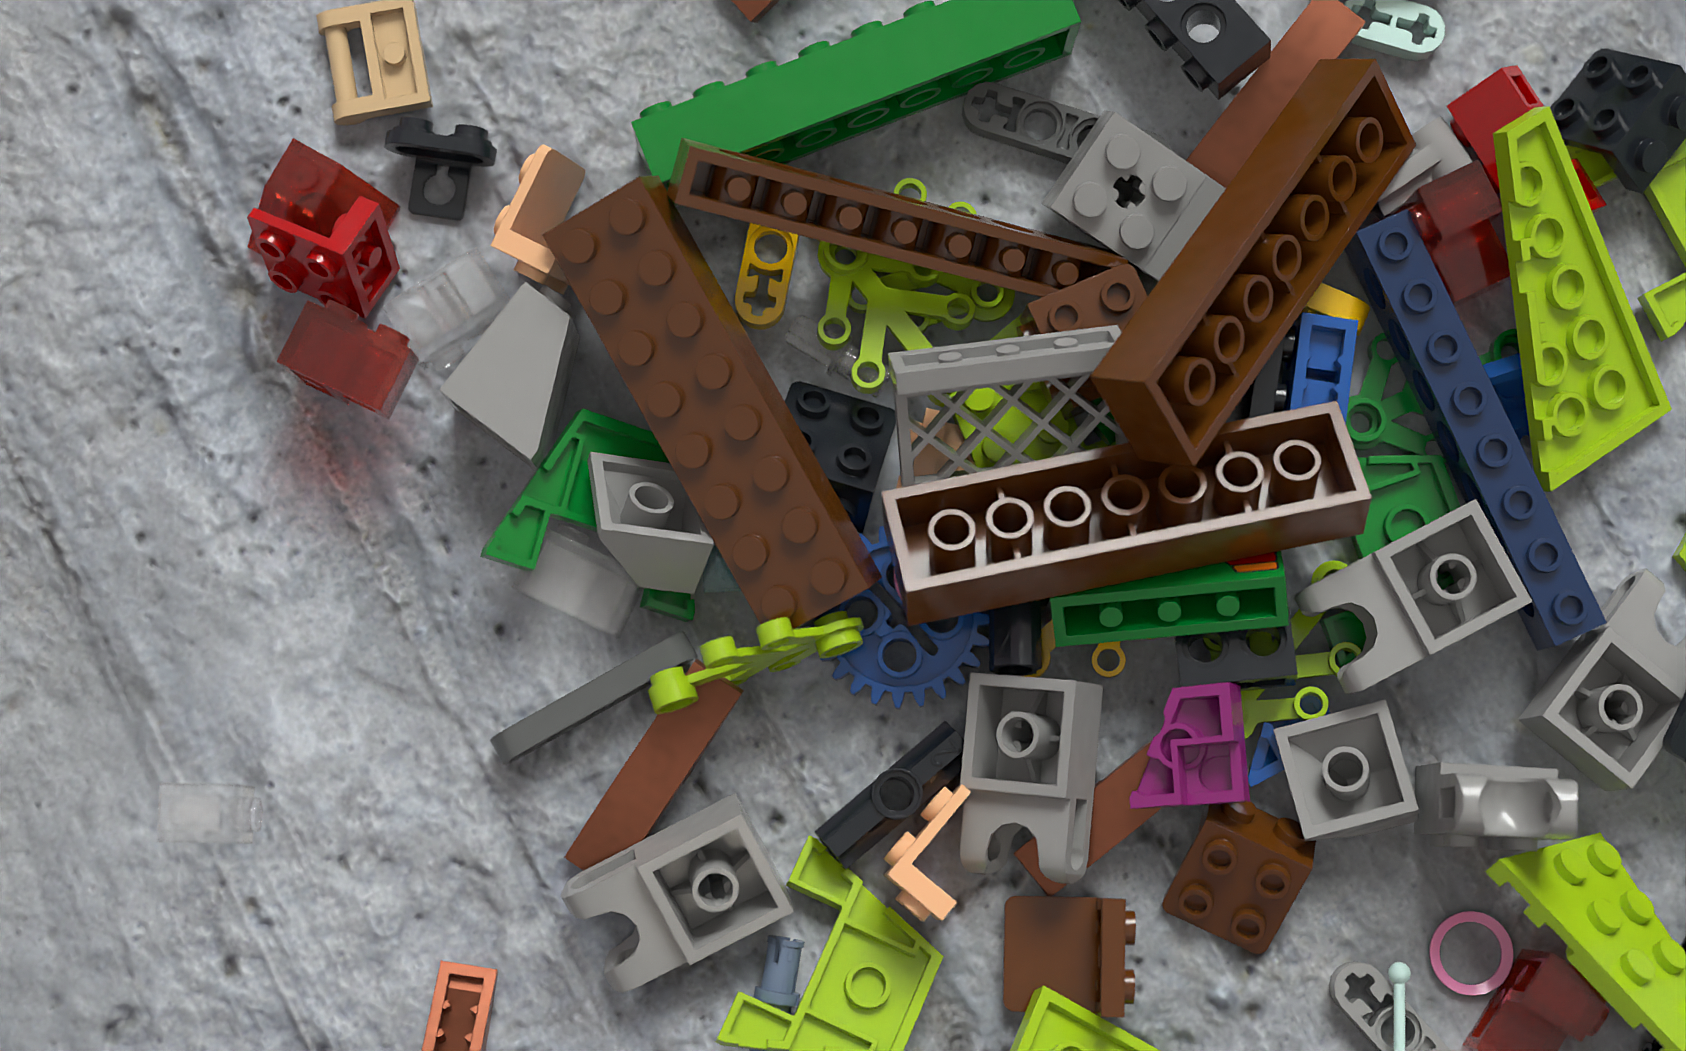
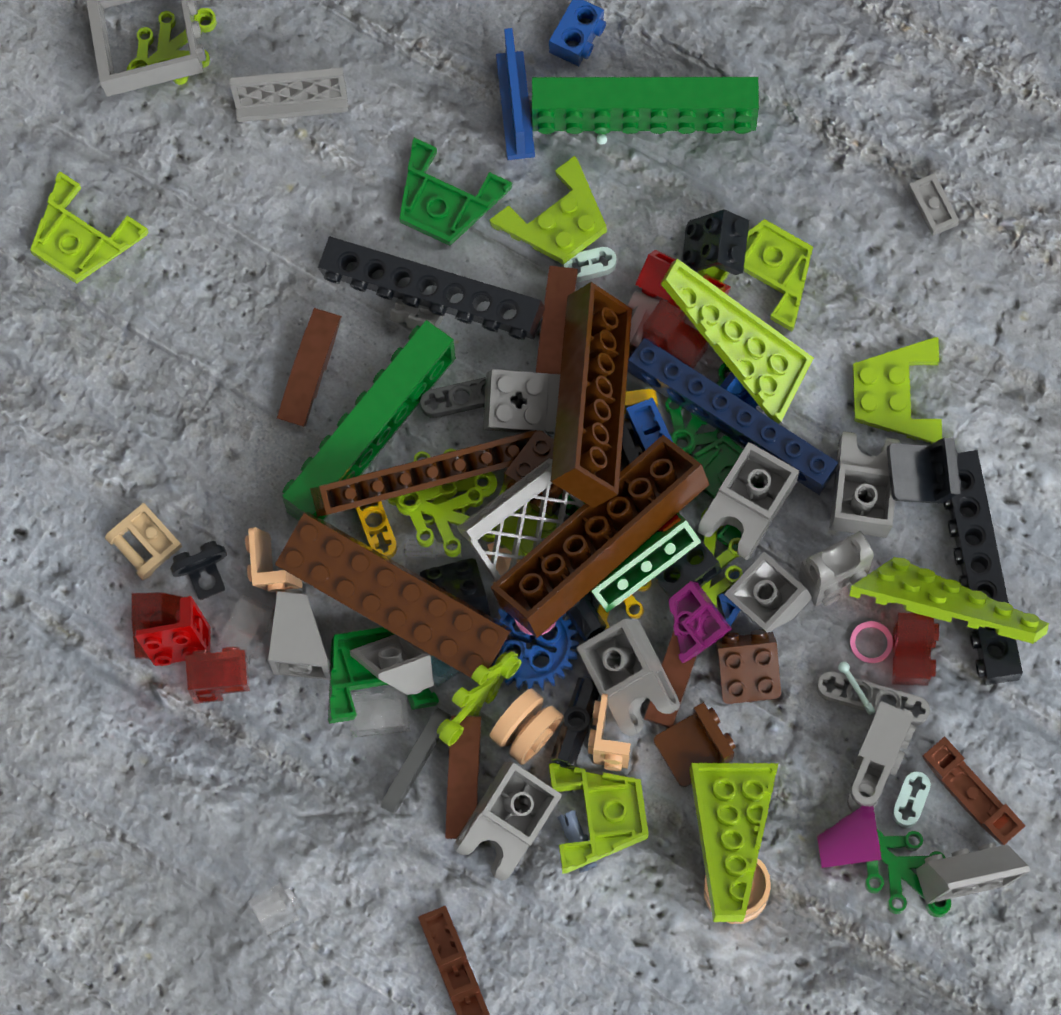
camera: 25 degrees left, 10 degrees down
none -> light nougat wheel [489,688,564,765]

